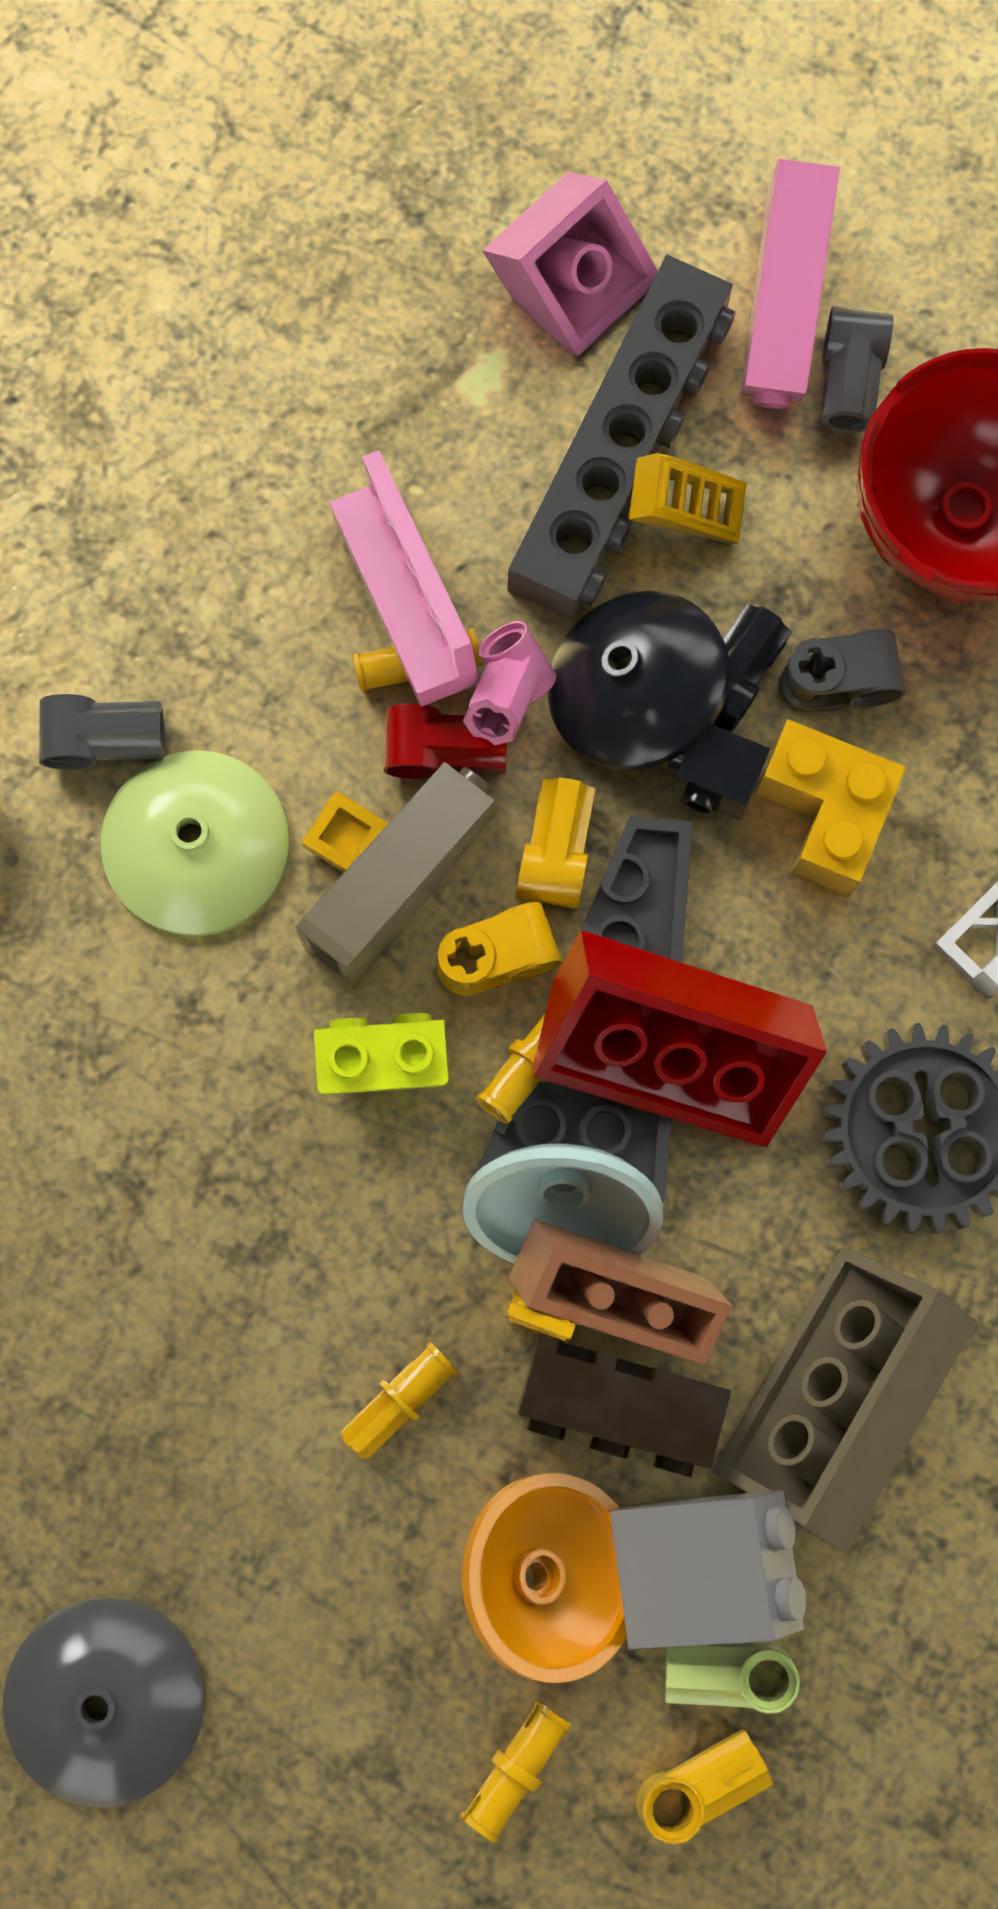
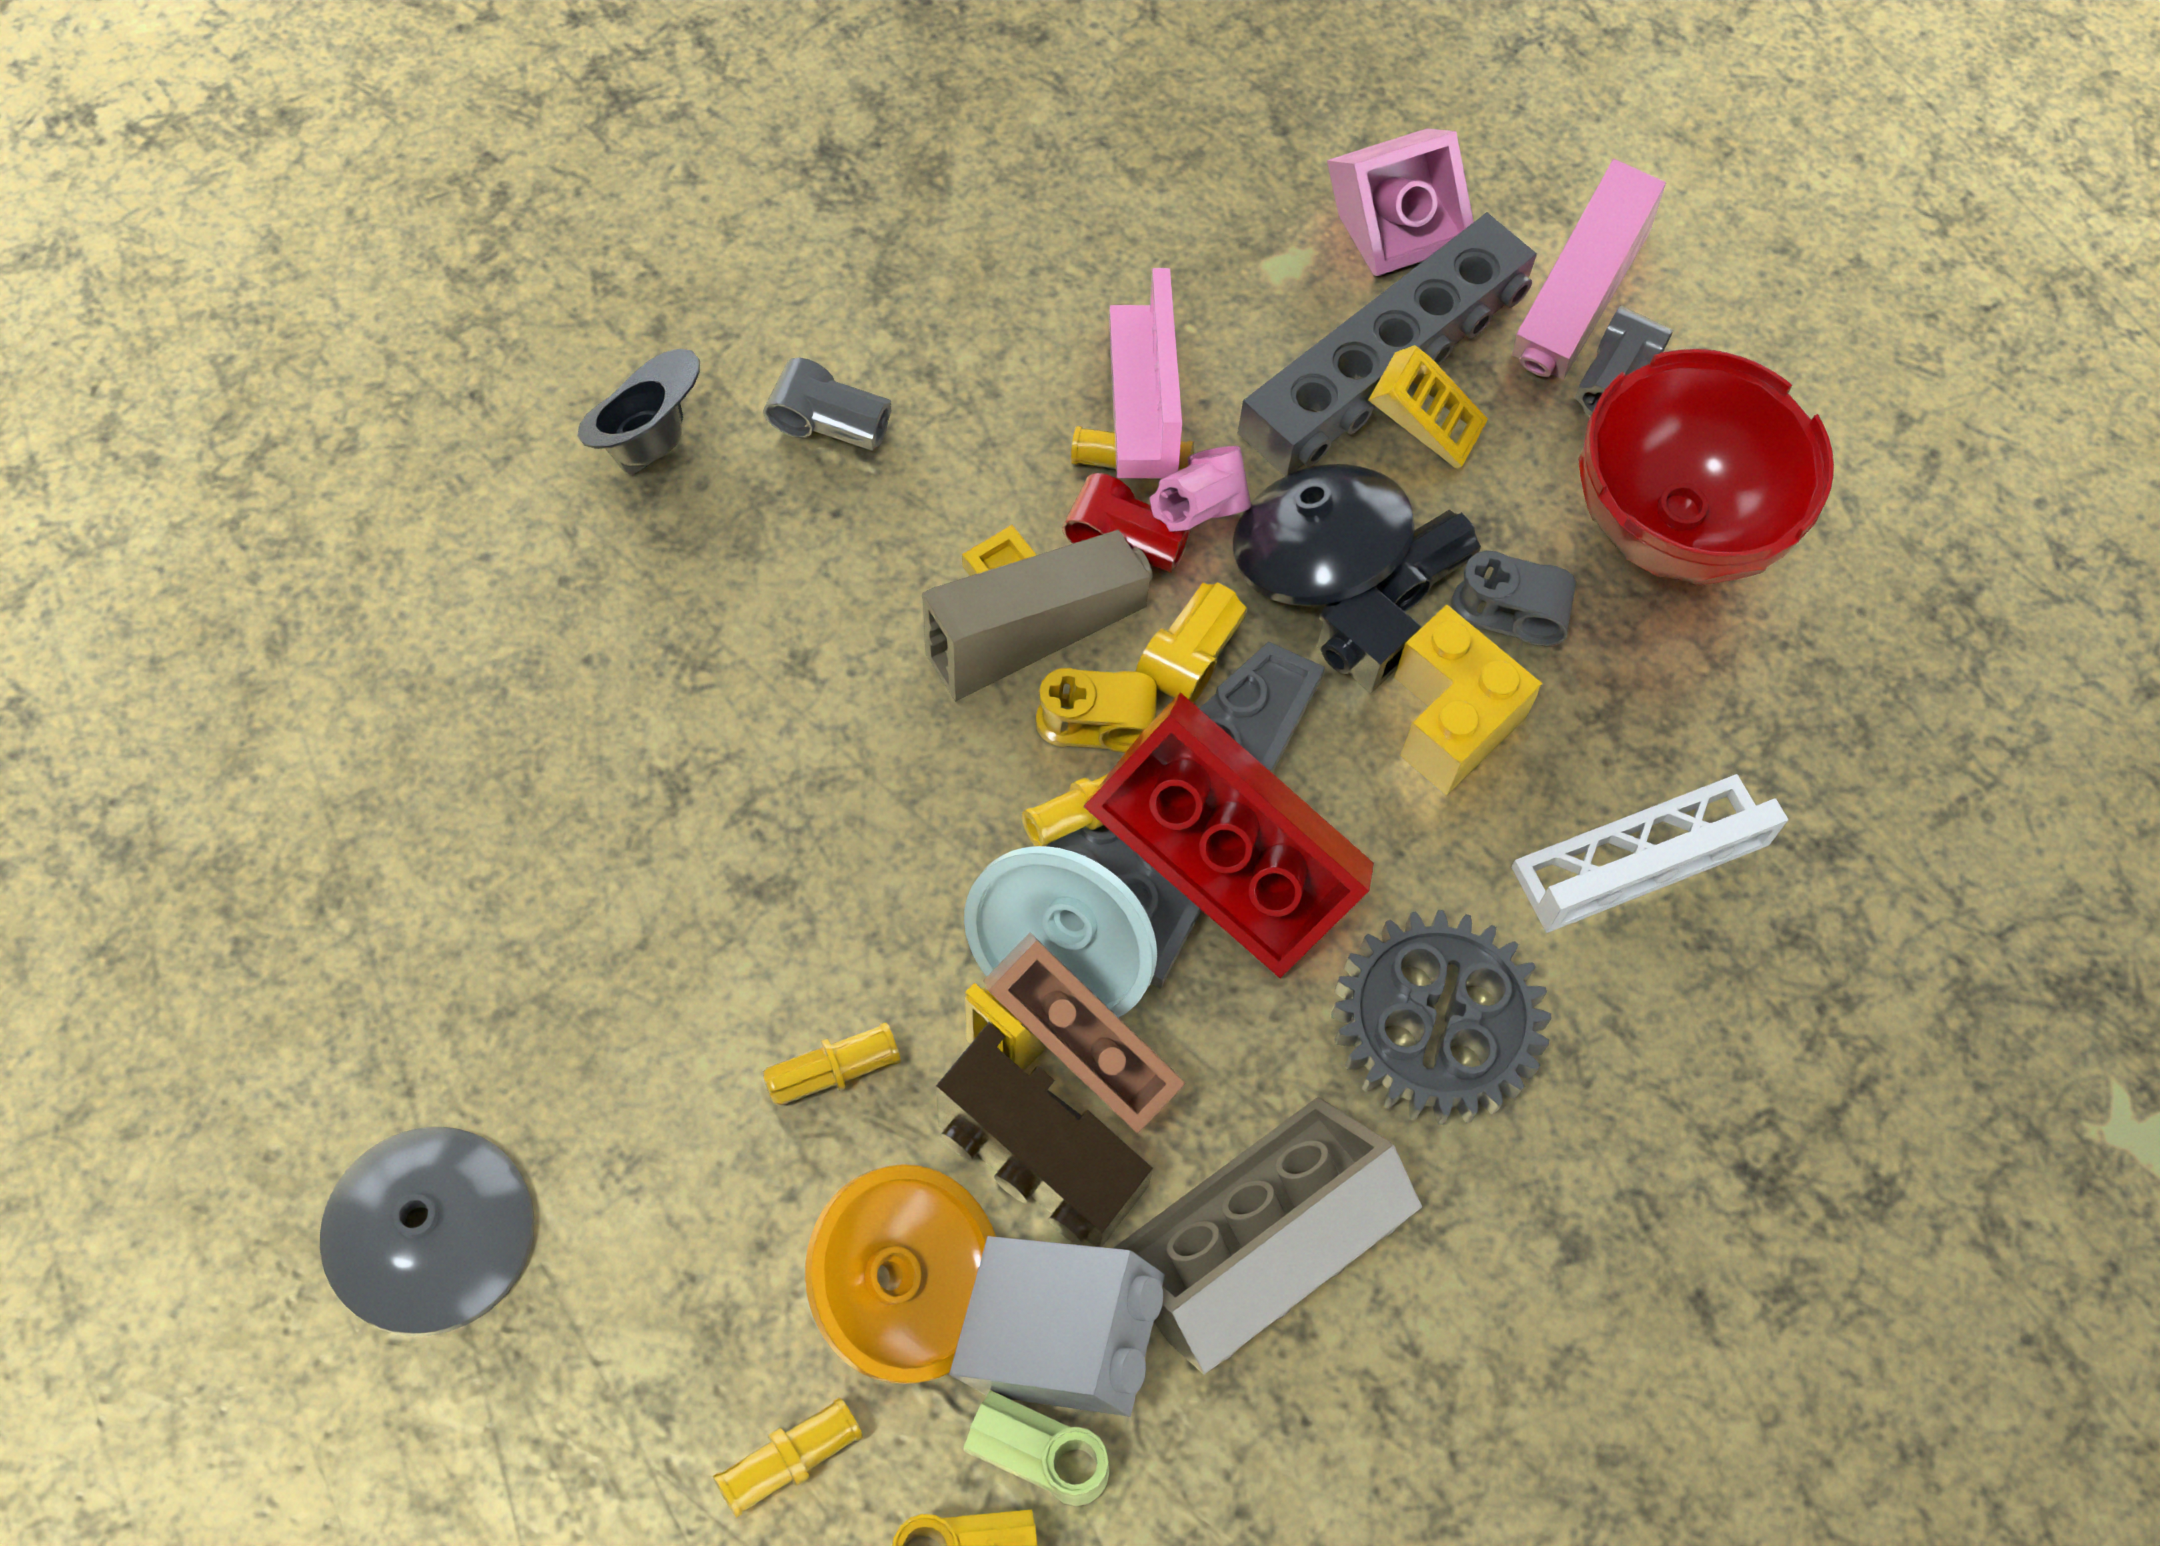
camera: 20 degrees right, 15 degrees down
yellowish green dish [101,751,290,936] -> none
neon yellow bracket [314,1013,449,1095] -> none

